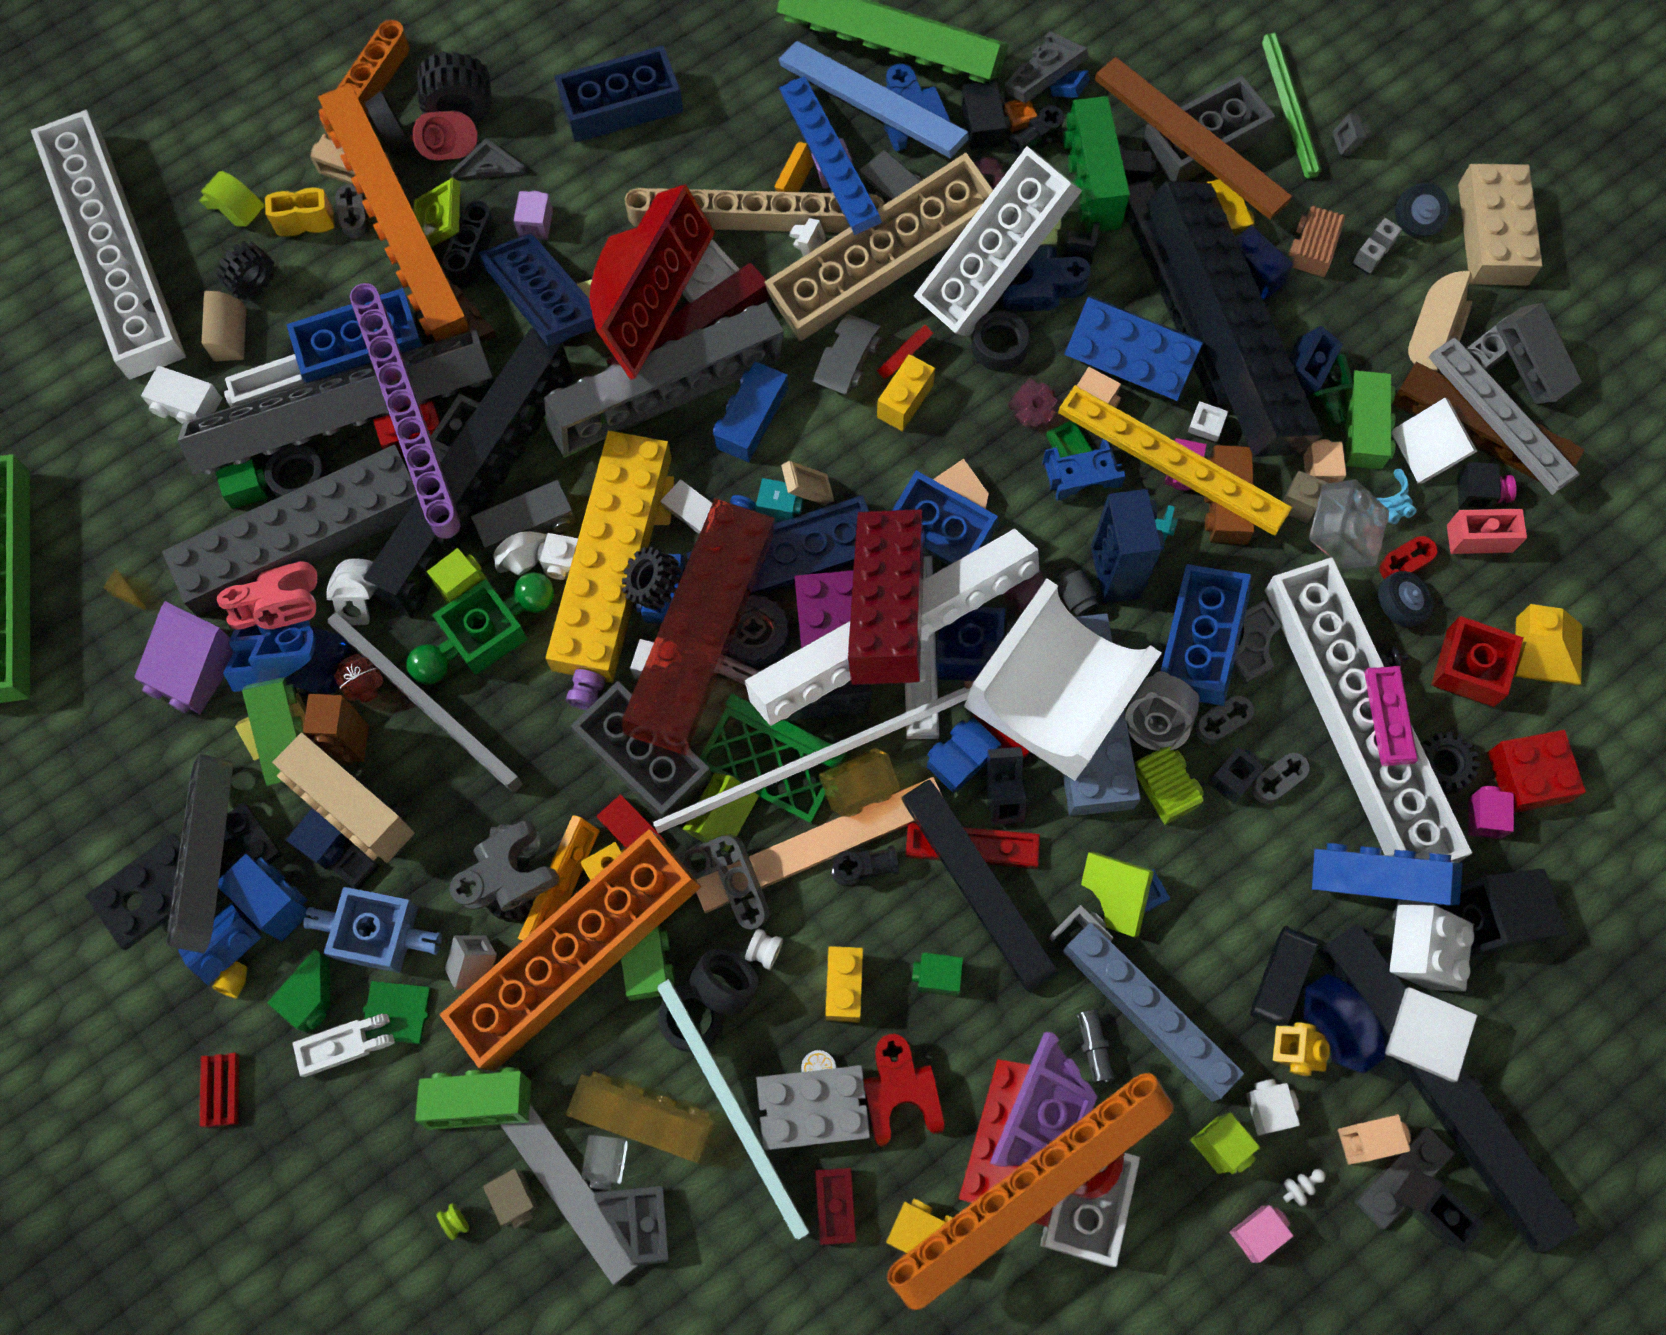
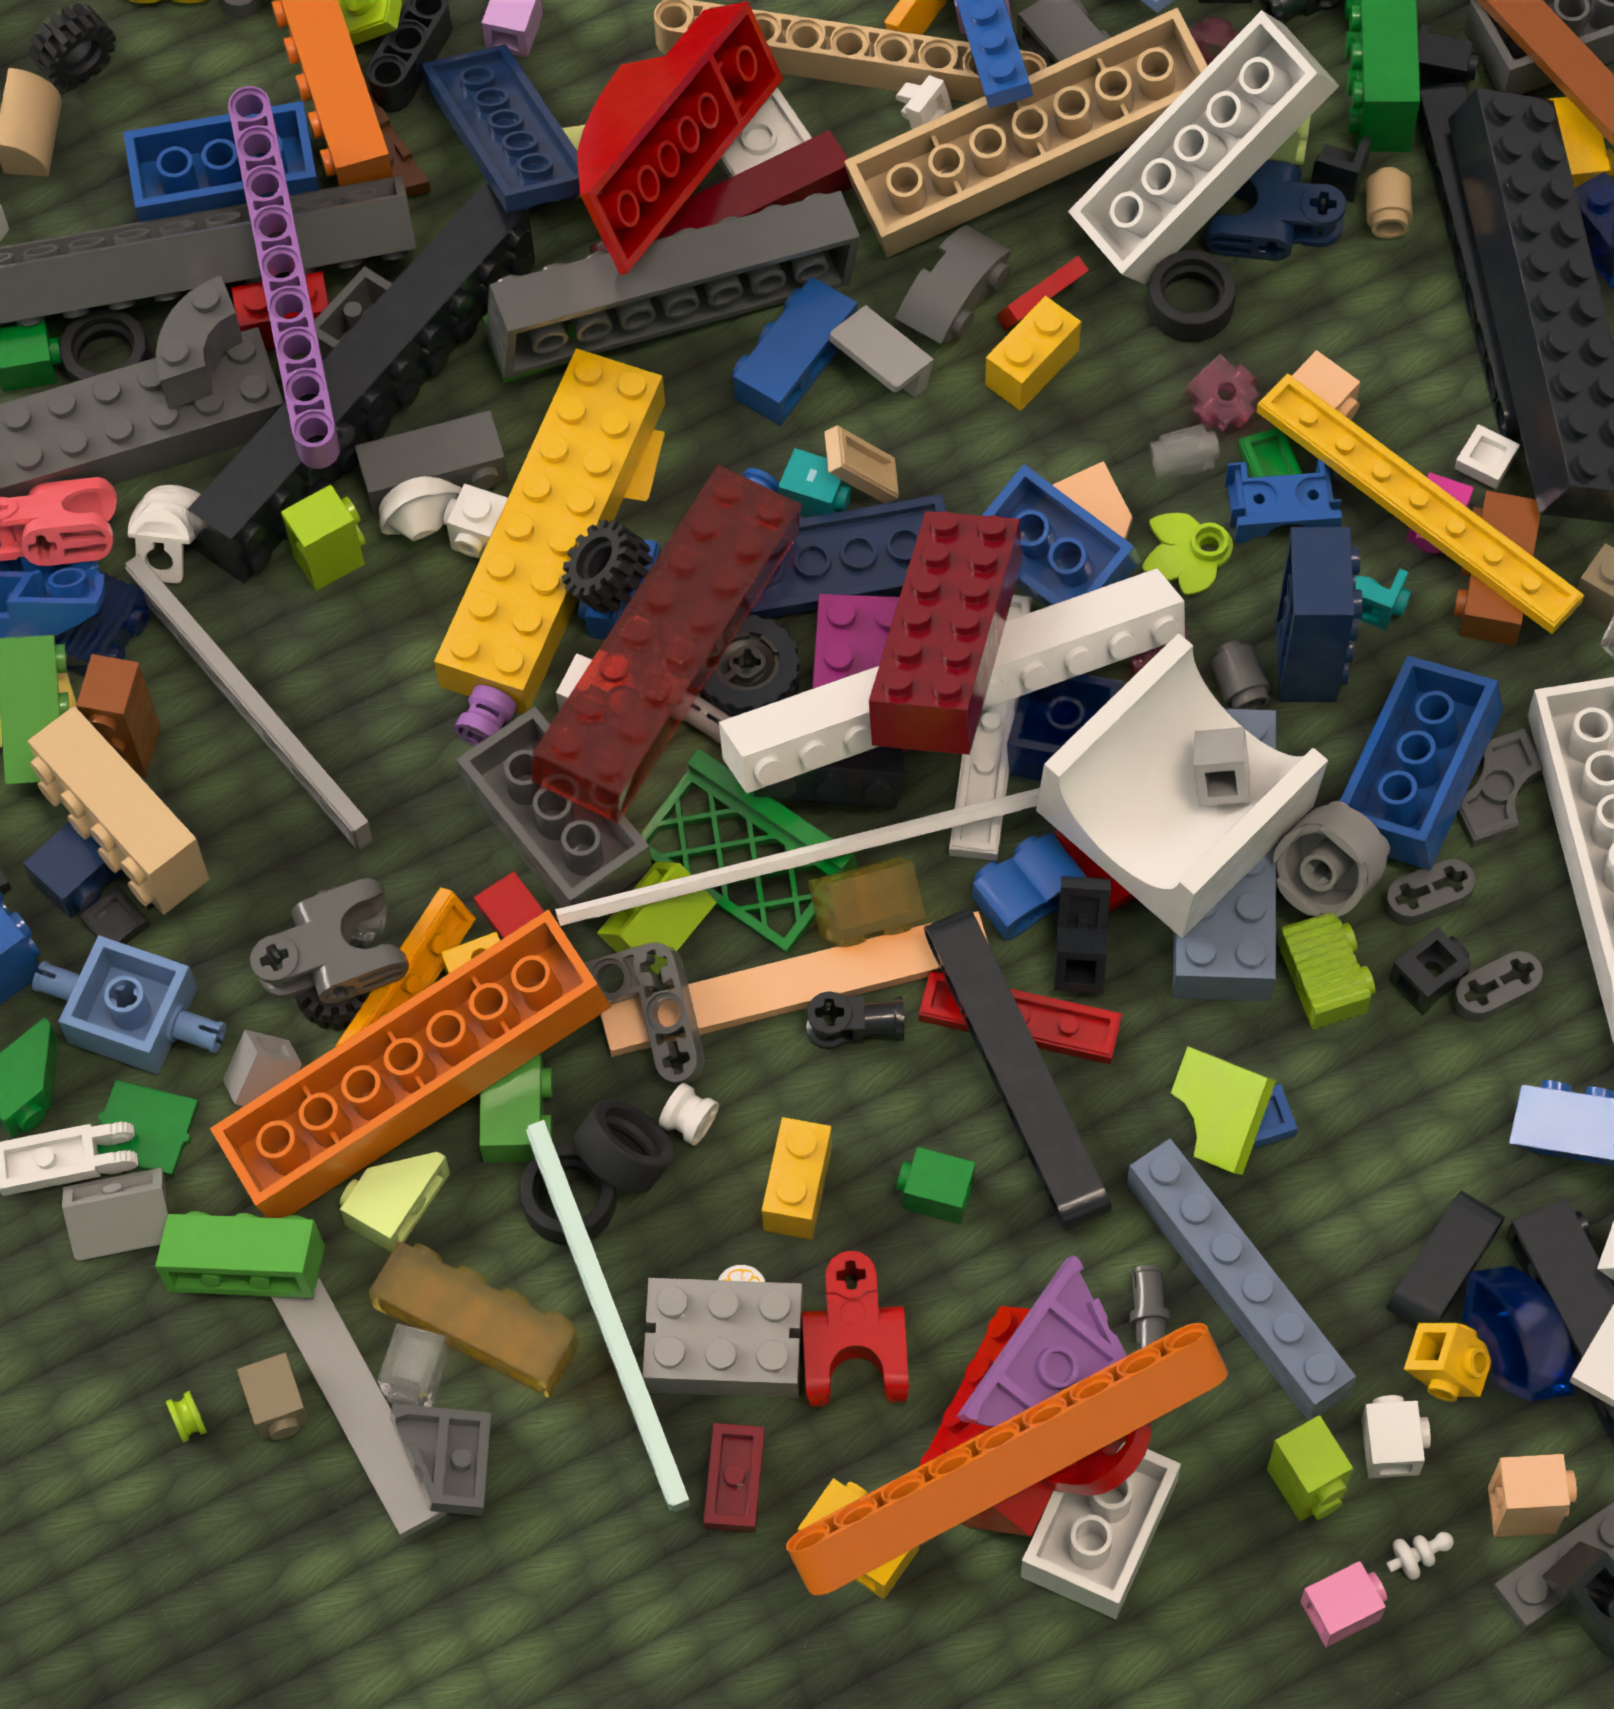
camera: 10 degrees right, 5 degrees down
white window [224,354,306,407] -> none
clear red head [334,654,384,704] -> none
green brick [406,572,554,685] -> none
white tile [660,479,728,541] -> none
light grey bracket [1049,905,1114,942] -> none
blue brick [1064,296,1204,401] -> none
none -> light grey panel [62,1167,169,1261]
none -> dark grey brick [156,275,243,409]
none -> yellowish green slope [340,1152,450,1255]
none -> light grey panel [829,305,934,398]
none -> lime plate [1142,513,1233,596]
none -> clear brick [1149,424,1221,480]
none -> light grey brick [1193,727,1250,806]
none -> tan brick [1365,167,1413,239]

